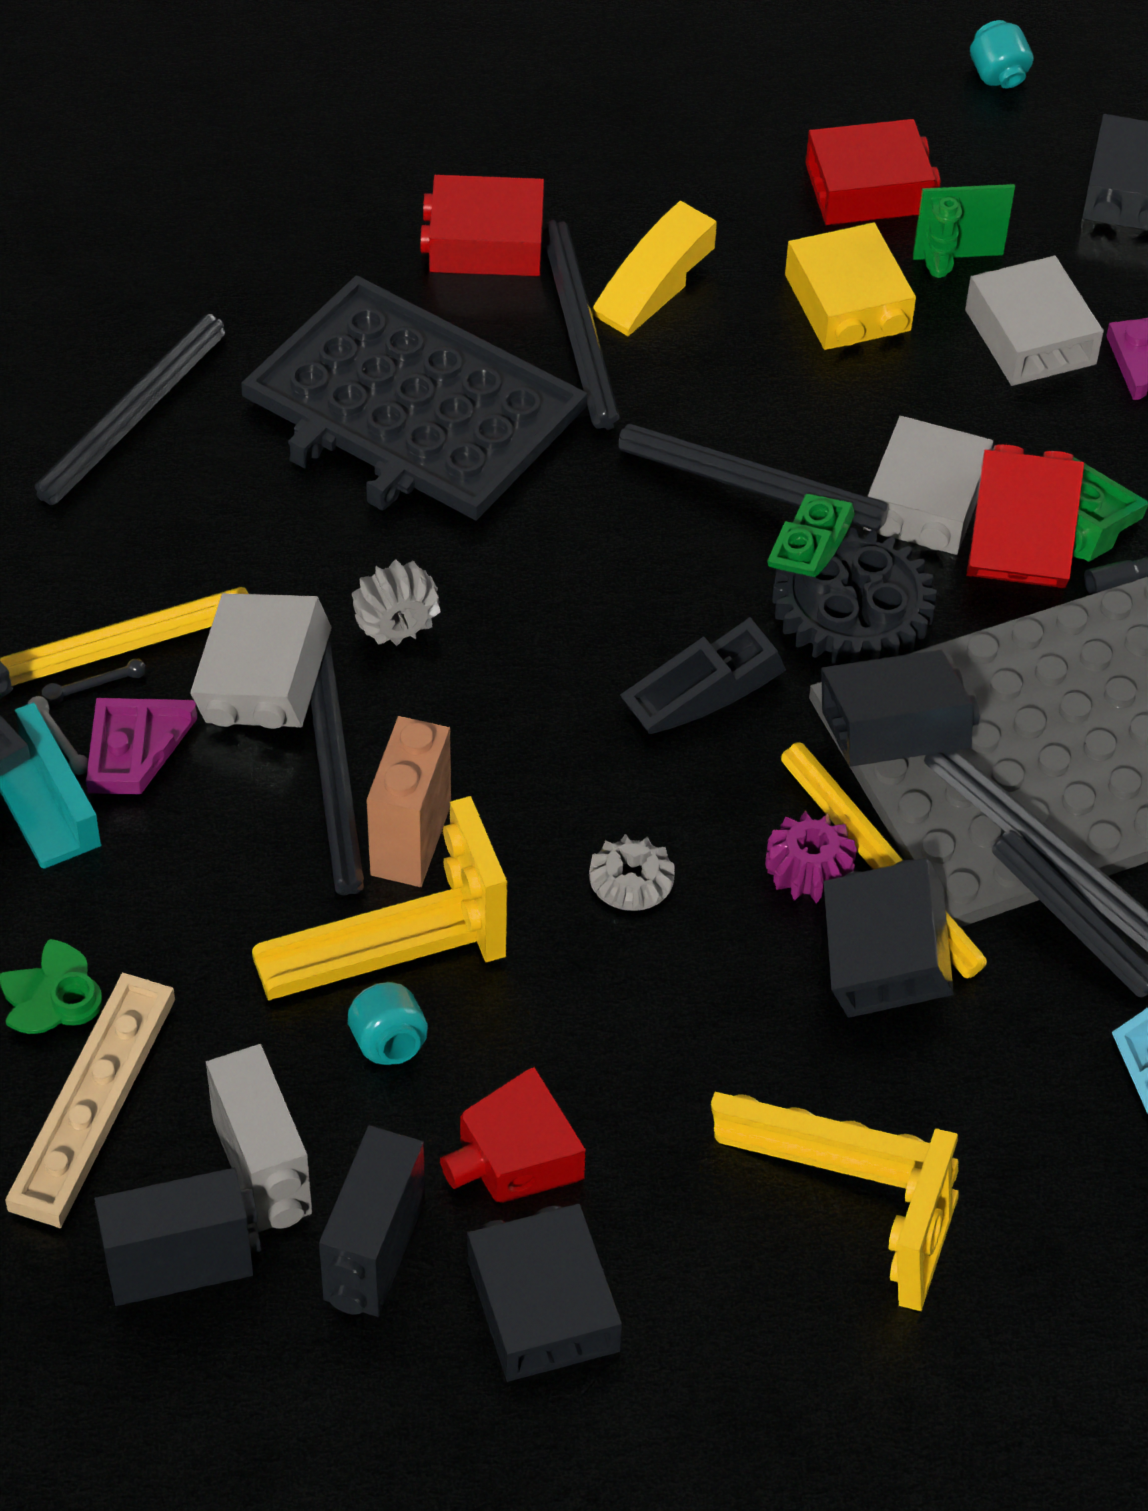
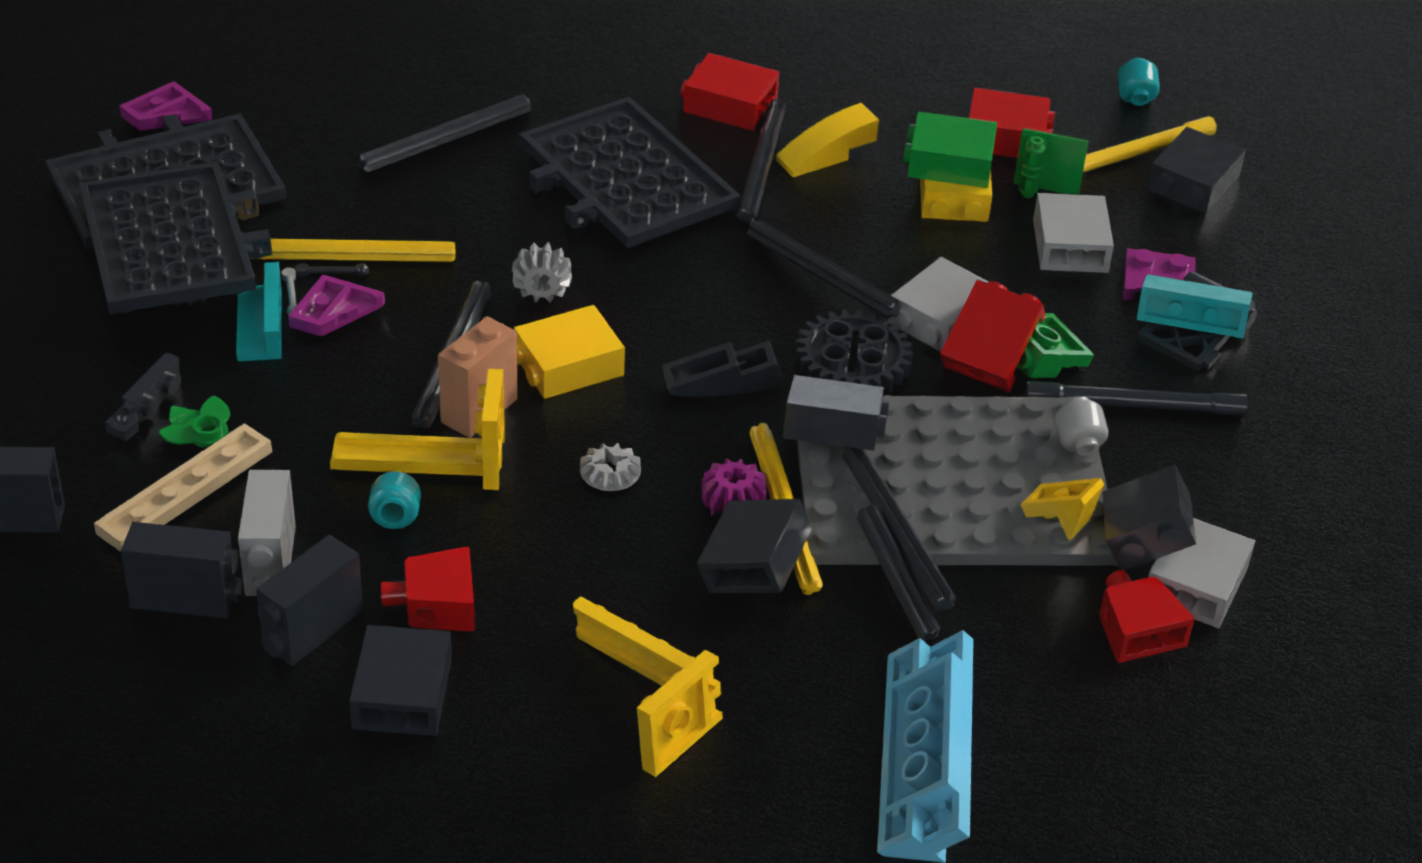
camera: 20 degrees right, 10 degrees down
light grey brick [190,593,332,729] -> none
green slope [767,493,855,577] -> none
none -> yellow brick [514,305,625,399]
none -> green brick [903,112,997,188]
none -> yellow piece [1083,116,1216,172]

